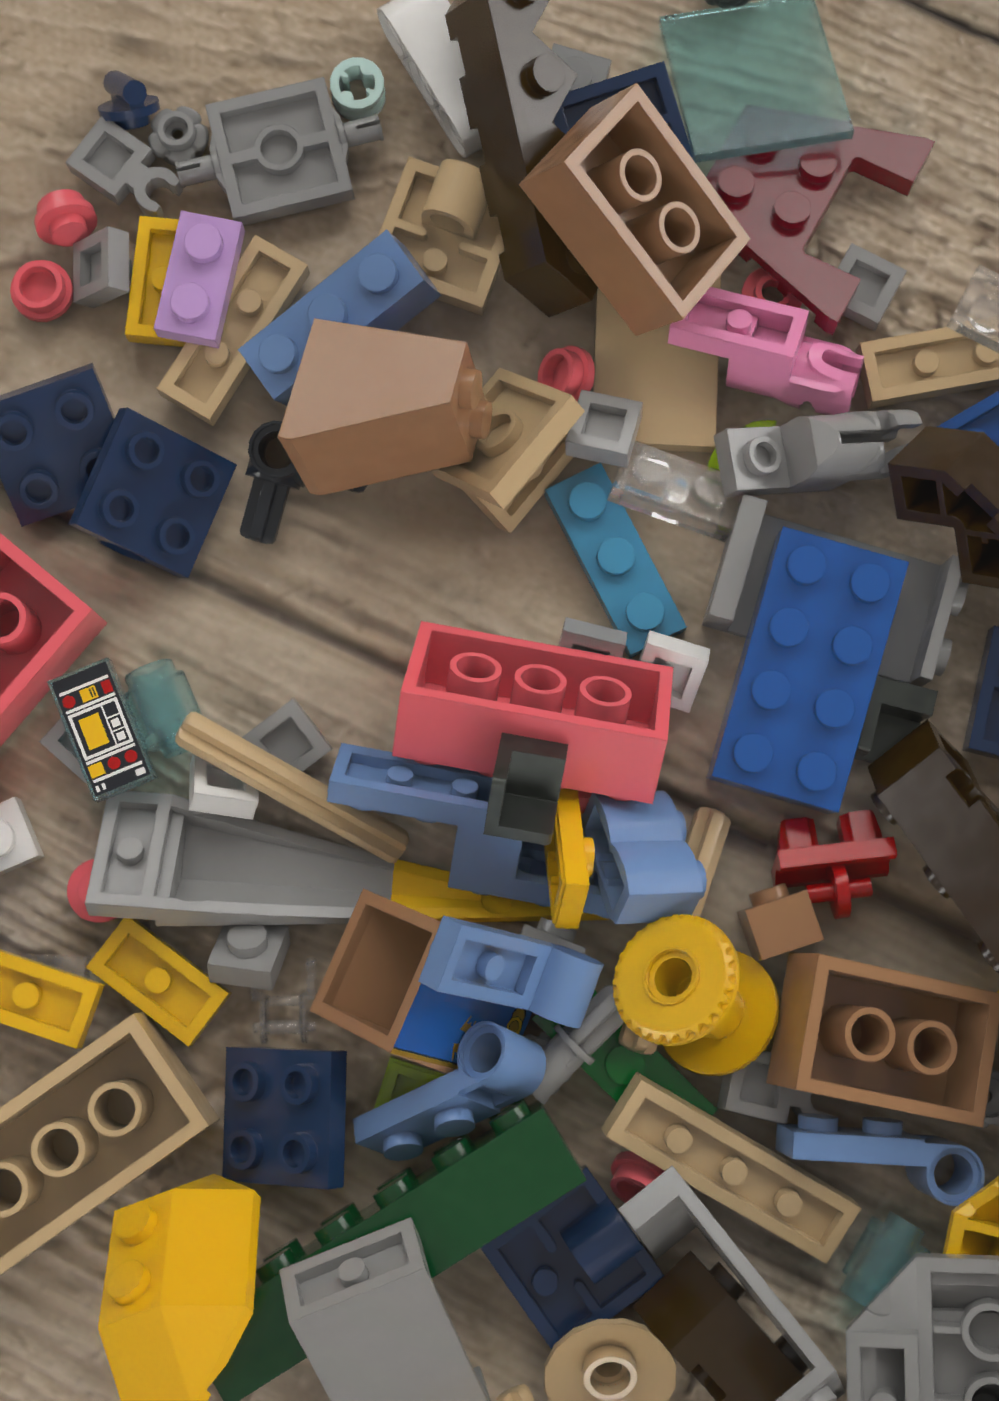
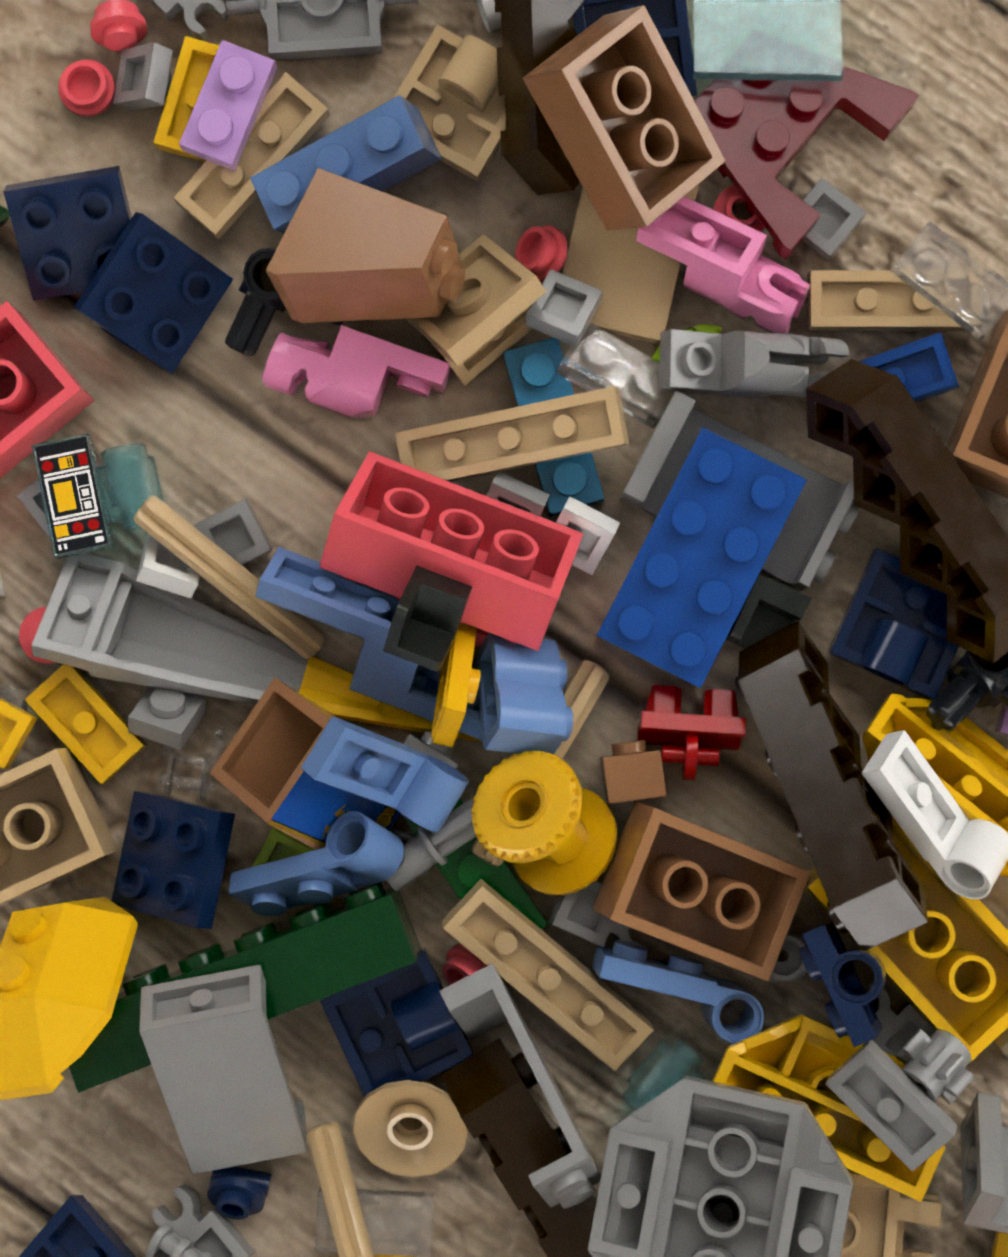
camera: 15 degrees right, 5 degrees up
none -> bright pink plate [262,325,451,418]
none -> tan plate [395,386,630,482]

